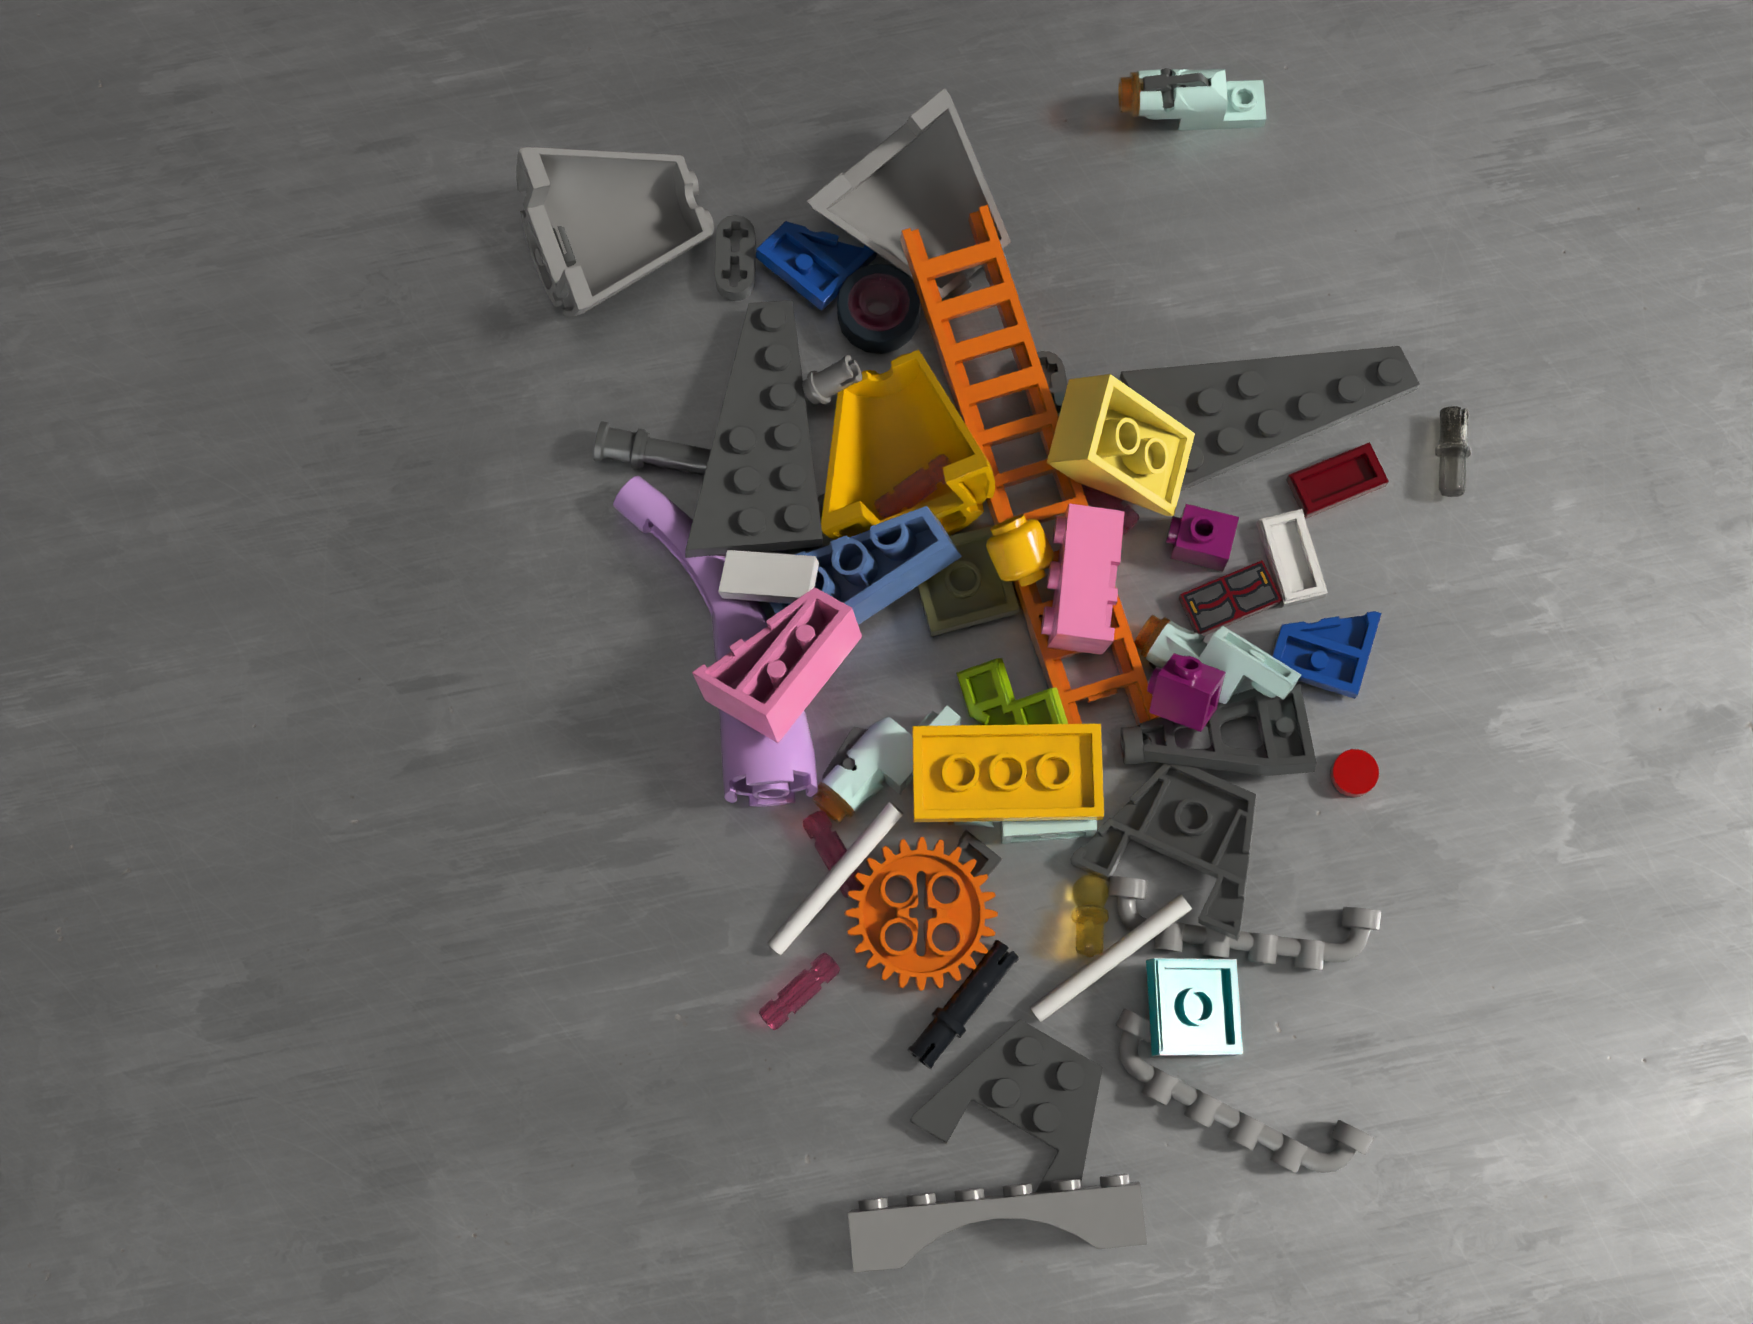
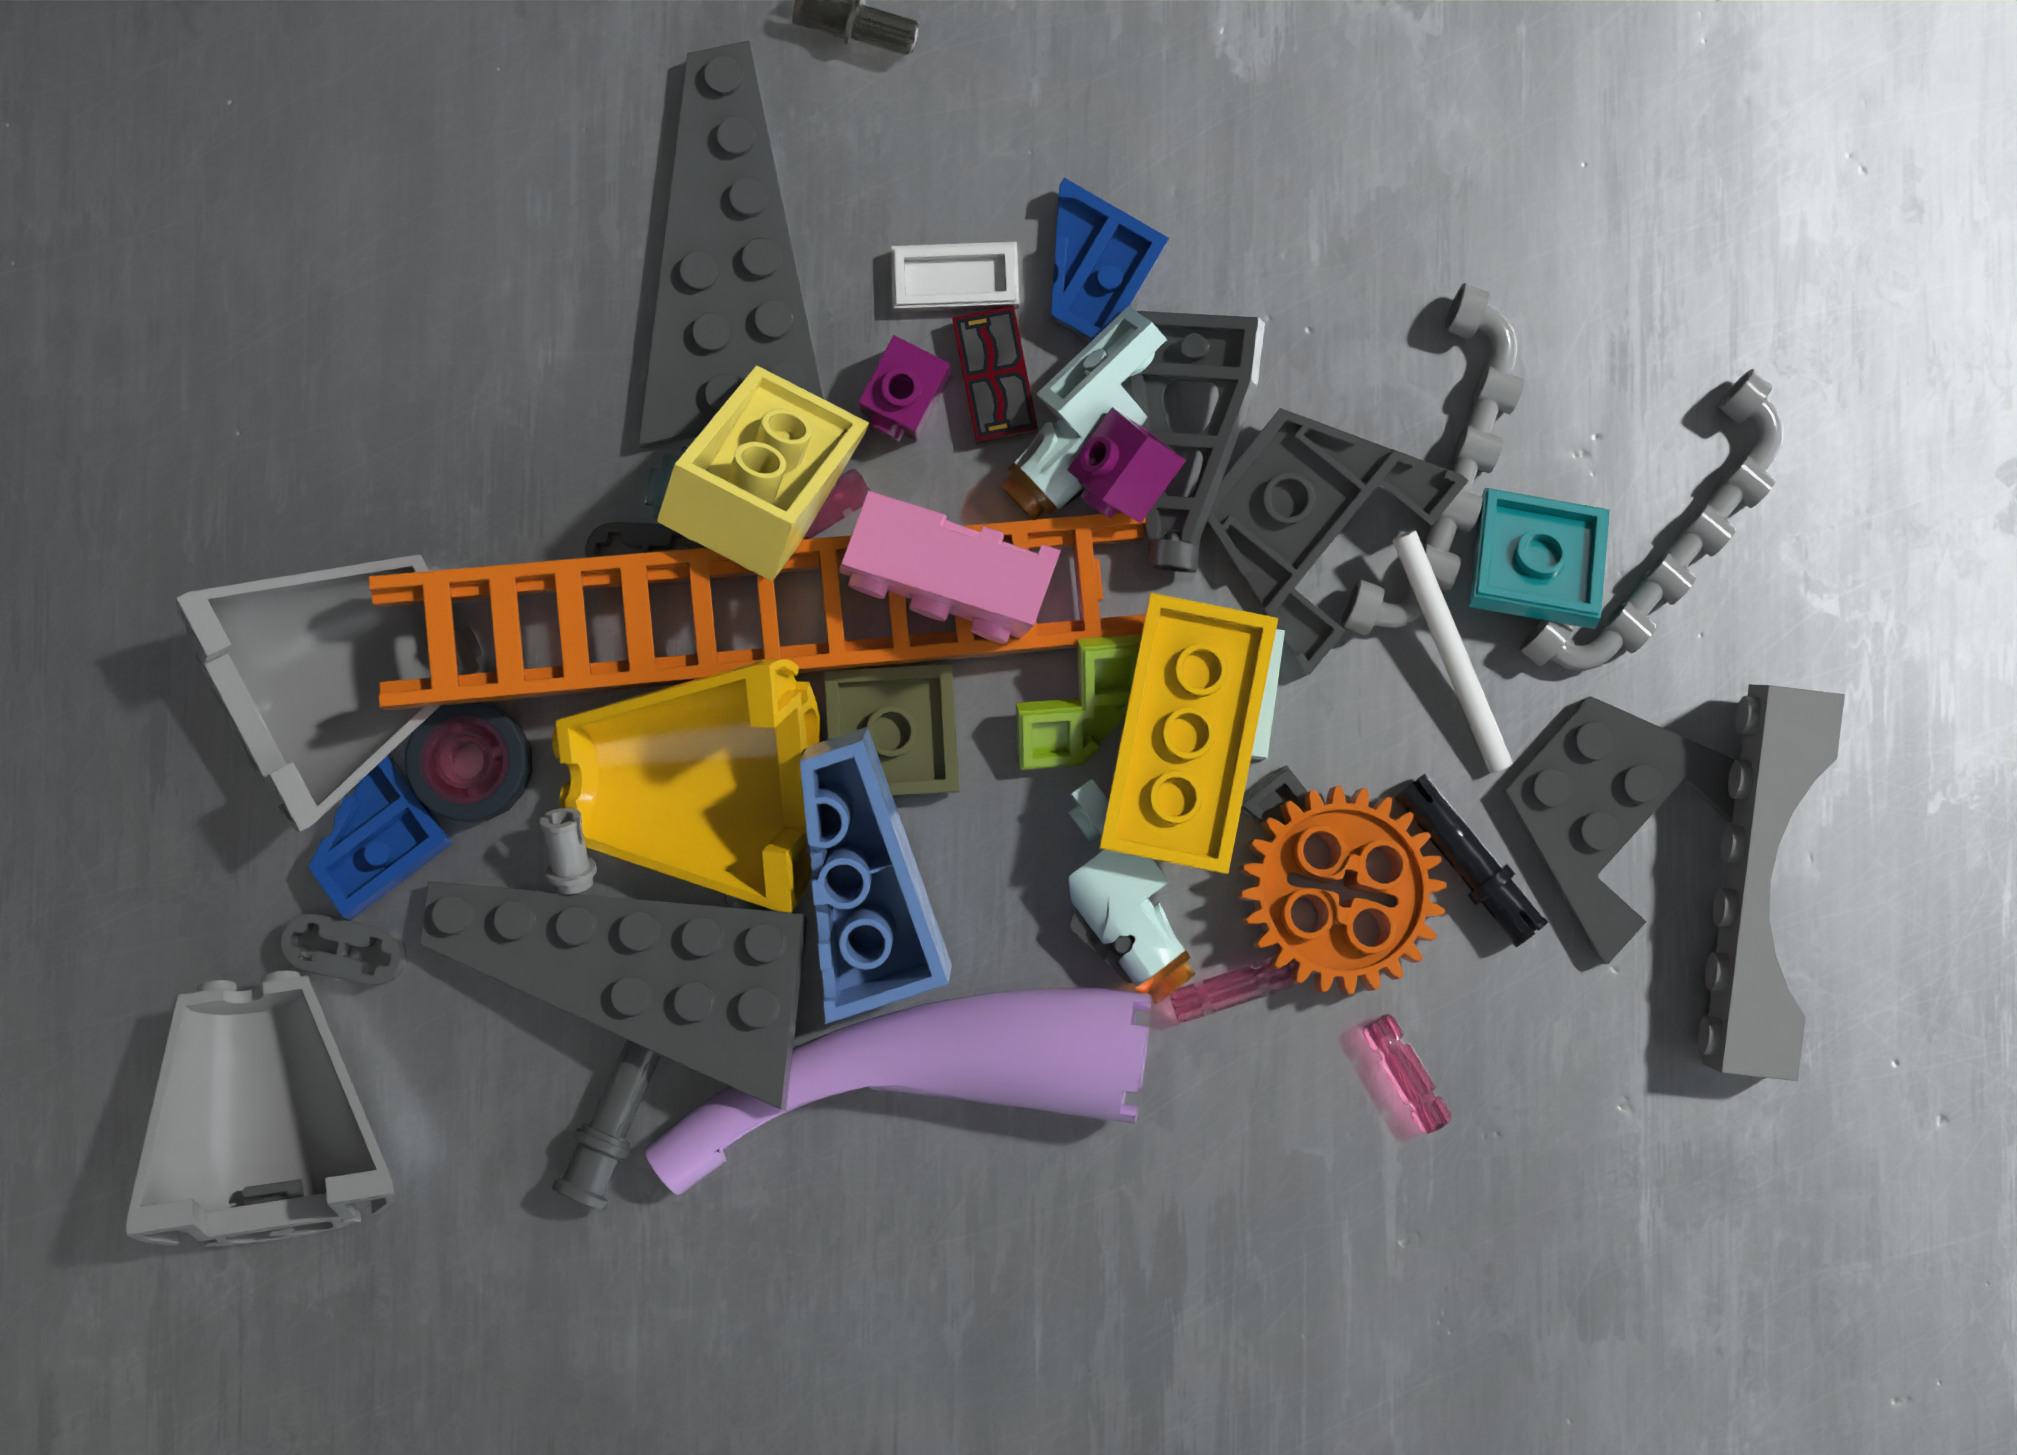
camera: 80 degrees left, 10 degrees up
bright pink wedge [692,587,862,743] -> none
white tile [718,550,819,604] -> none
white bar [768,802,904,955] -> none
axle [874,454,952,519] -> none
yellow head [986,514,1054,587] -> none
clear yellow axle [1071,875,1109,958] -> none
light aqua plate [1118,68,1266,130] -> none
dark red tile [1286,442,1389,519] -> none
red tile [1330,749,1379,797] -> none

